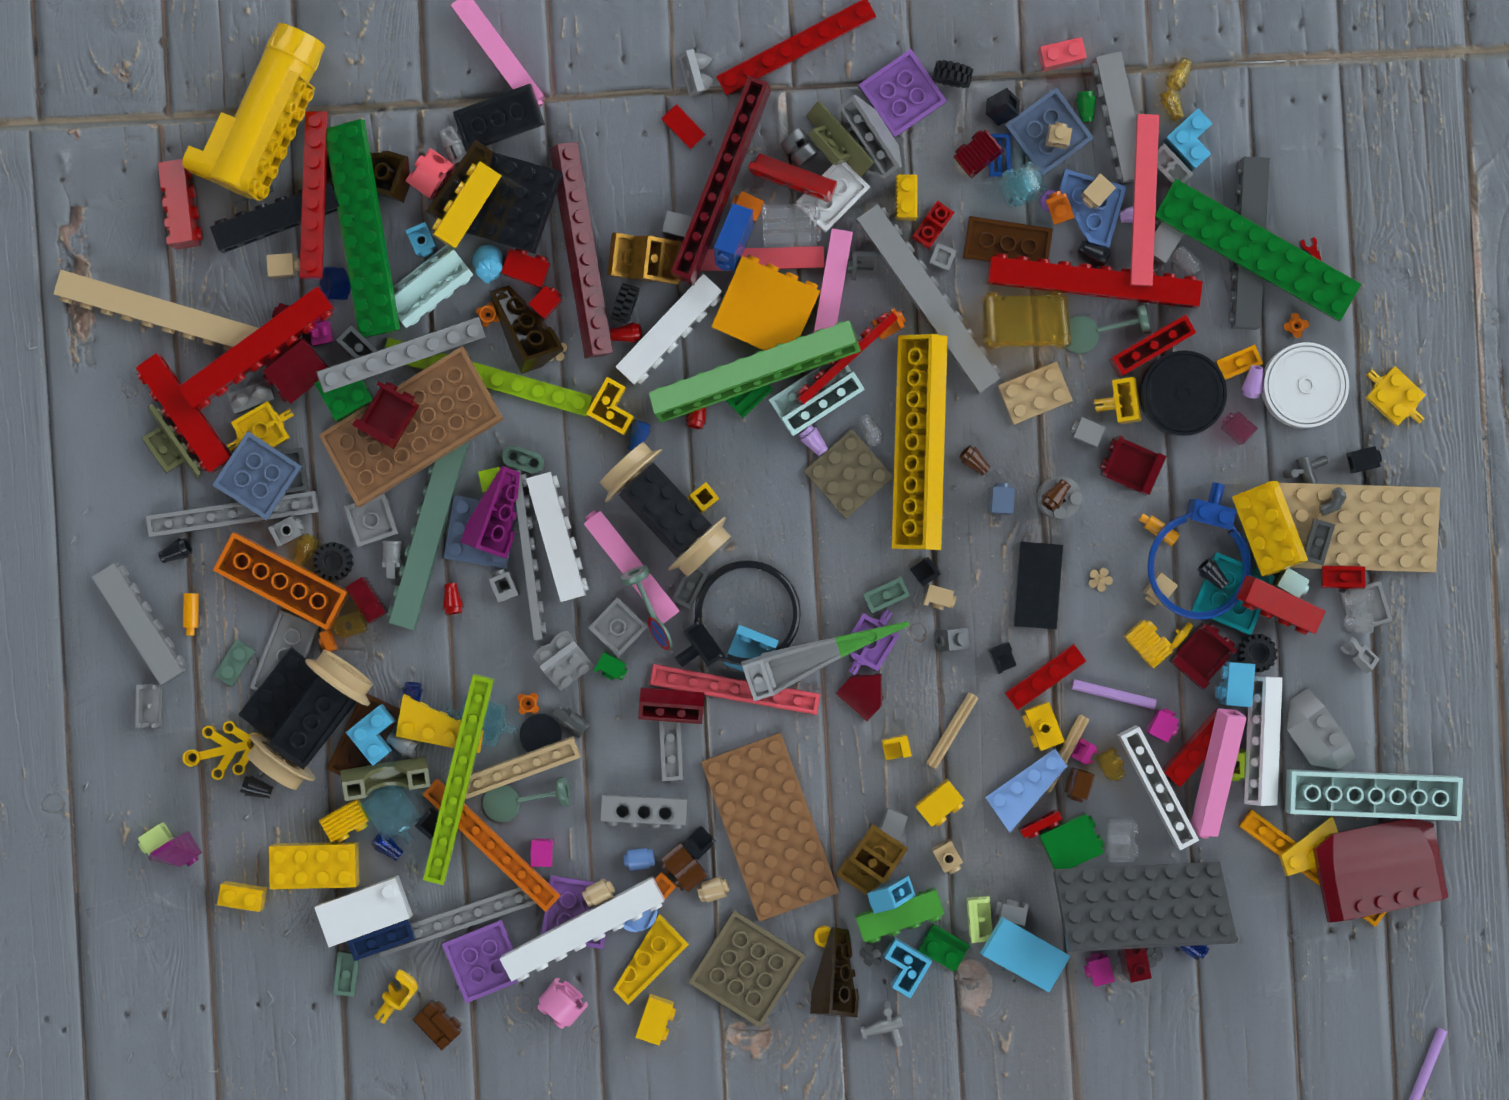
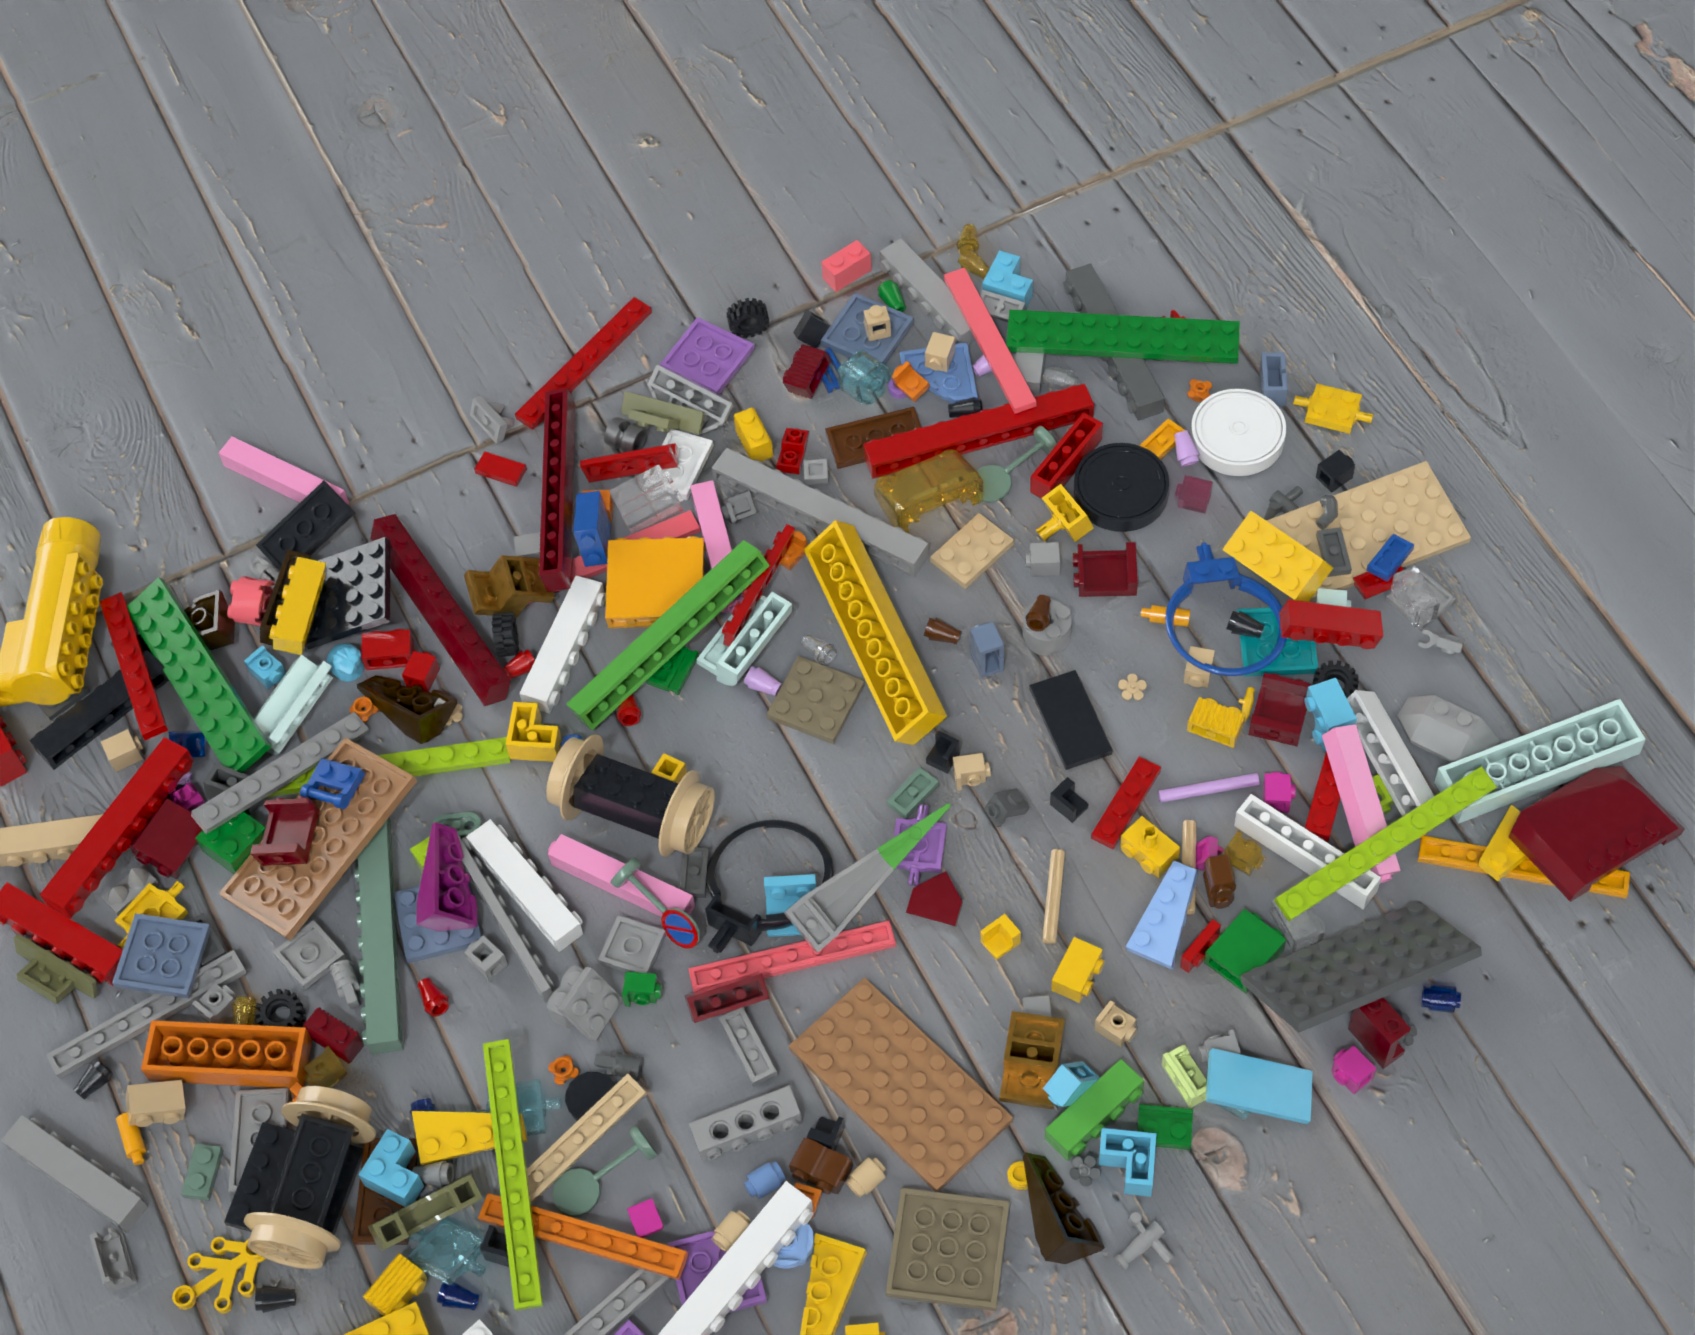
camera: 25 degrees left, 30 degrees down
none -> tan brick [125,1080,186,1127]
none -> blue plate [300,758,365,809]
none -> sand blue piece [1259,352,1288,407]
none -> lime plate [1274,766,1497,922]
none -> blue plate [1367,534,1414,582]

